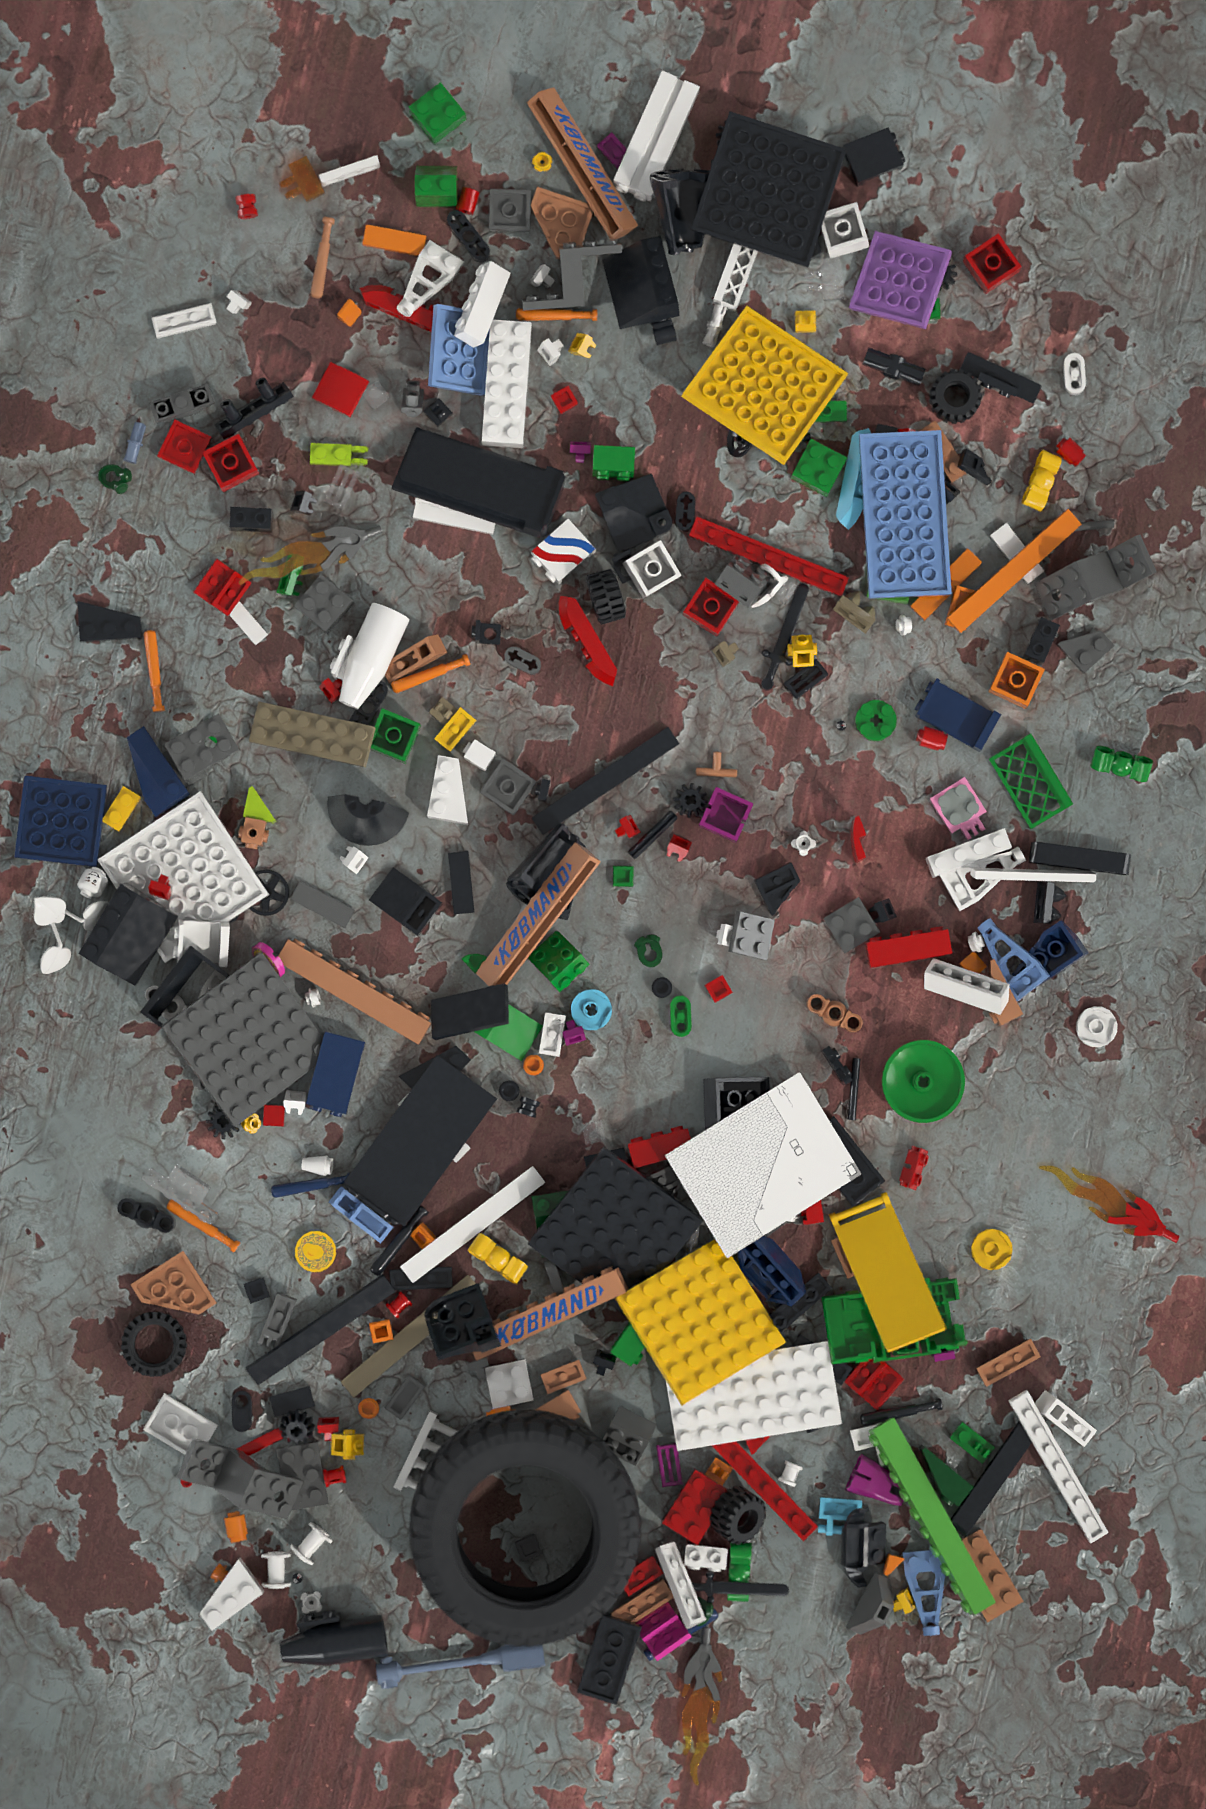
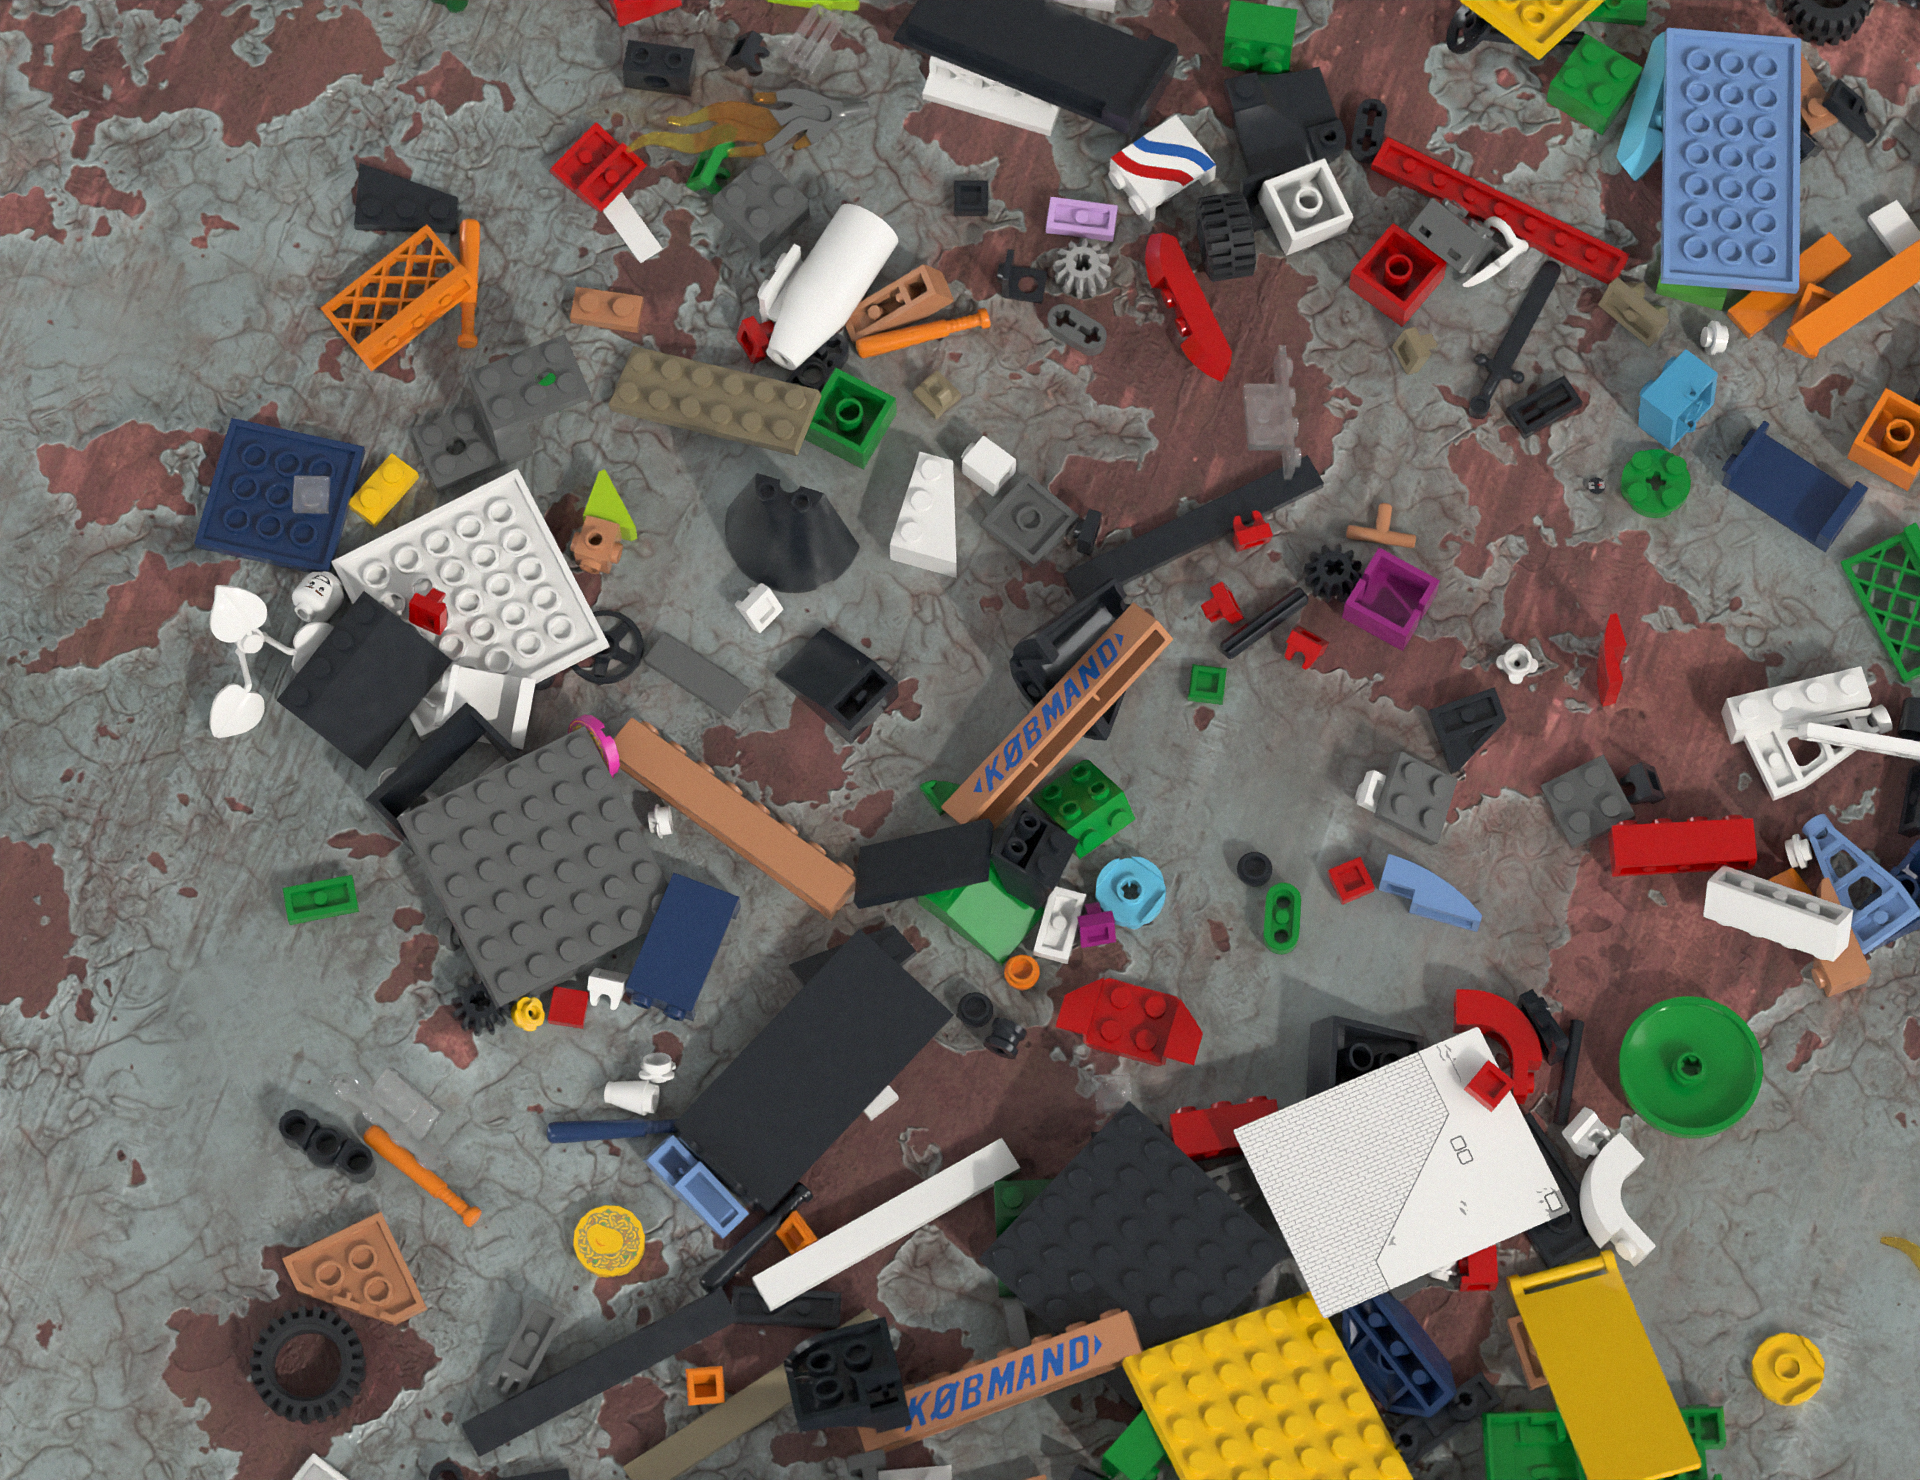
camera: 15 degrees right, 15 degrees down
dark blue wedge [127,726,190,817] -> none
black plate [243,1277,270,1304] -> none
red bush [386,1291,413,1318] -> none
yellow plate [434,707,476,752] -> none
black tile [448,851,475,915] -> none
yellow piece [468,1233,528,1284] -> none
magenta tile [570,441,591,463] -> none
dark green piece [634,934,663,967] -> none
yellow brick [787,634,817,667] -> none
nougat piece [806,994,863,1033] -> none
red hinge [899,1146,929,1190] -> none
red brick [916,726,948,751] -> none
piece [929,777,987,840] -> none
none -> green plate [282,875,360,925]
none -> clear plate [292,476,330,514]
none -> orange fence [320,224,478,372]
none -> nougat plate [570,287,644,333]
none -> white plate [639,1053,676,1083]
none -> black tile [954,180,988,216]
none -> black slope [990,804,1079,911]
none -> lavender plate [1046,197,1118,242]
none -> light grey gear [1053,239,1111,299]
none -> red piece [1055,978,1203,1067]
none -> red tile [1232,510,1273,552]
none -> clear bracket [1243,345,1301,480]
none -> medium blue slope [1379,854,1482,932]
none -> red arch [1453,989,1542,1105]
none -> red plate [1464,1060,1516,1113]
none -> white tile [1562,1107,1612,1159]
none -> white arch [1579,1133,1656,1267]
none -> dark azure brick [1638,349,1718,450]

